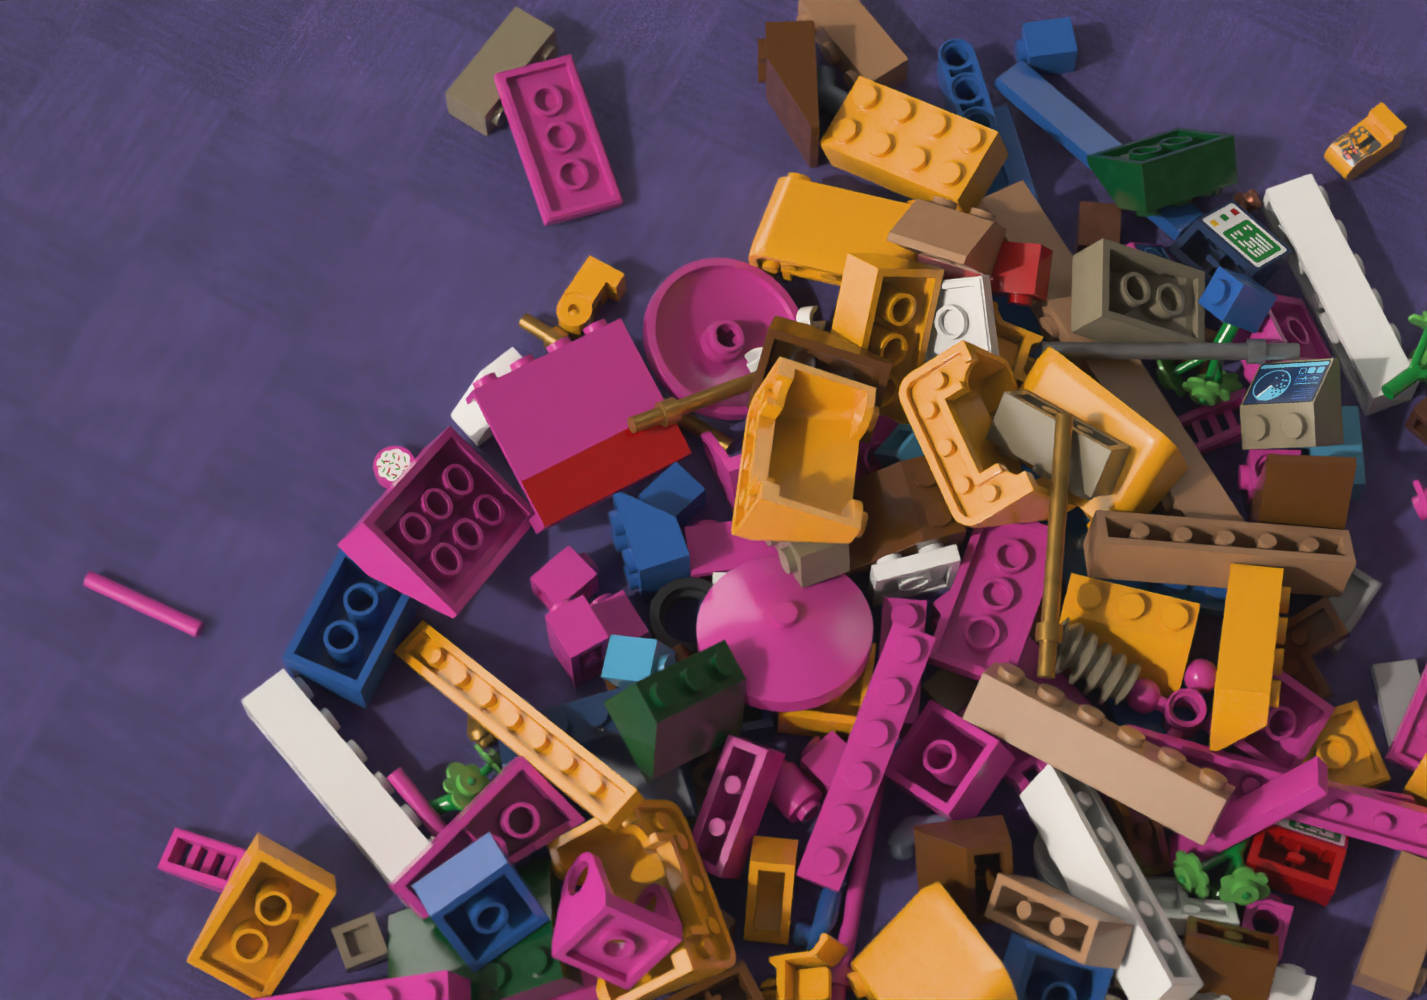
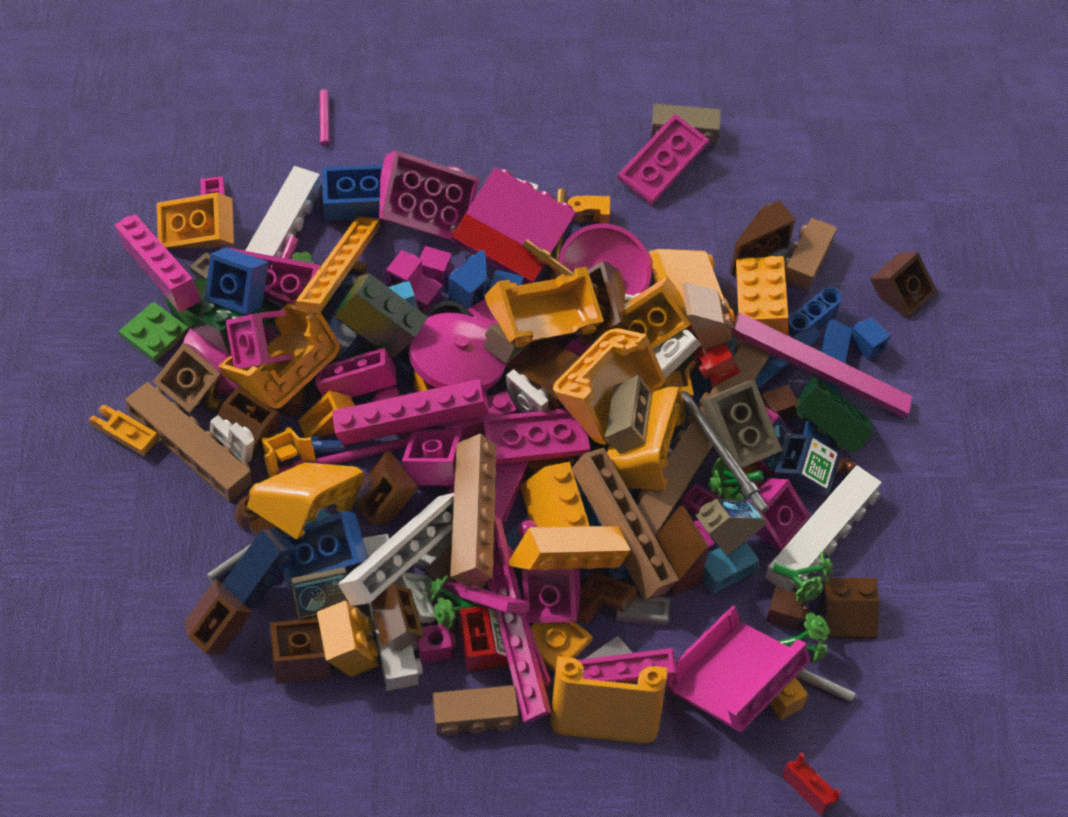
camera: 55 degrees right, 10 degrees down
medium nougat brick [984,873,1133,969] -> none
pearl gold bar [1035,413,1074,679] -> none
dark tan piece [1055,617,1141,706] -> none
blue brick [1198,266,1277,334] -> none
light orange leg [1324,102,1407,181] -> none
none -> dark pink tile [731,313,912,418]

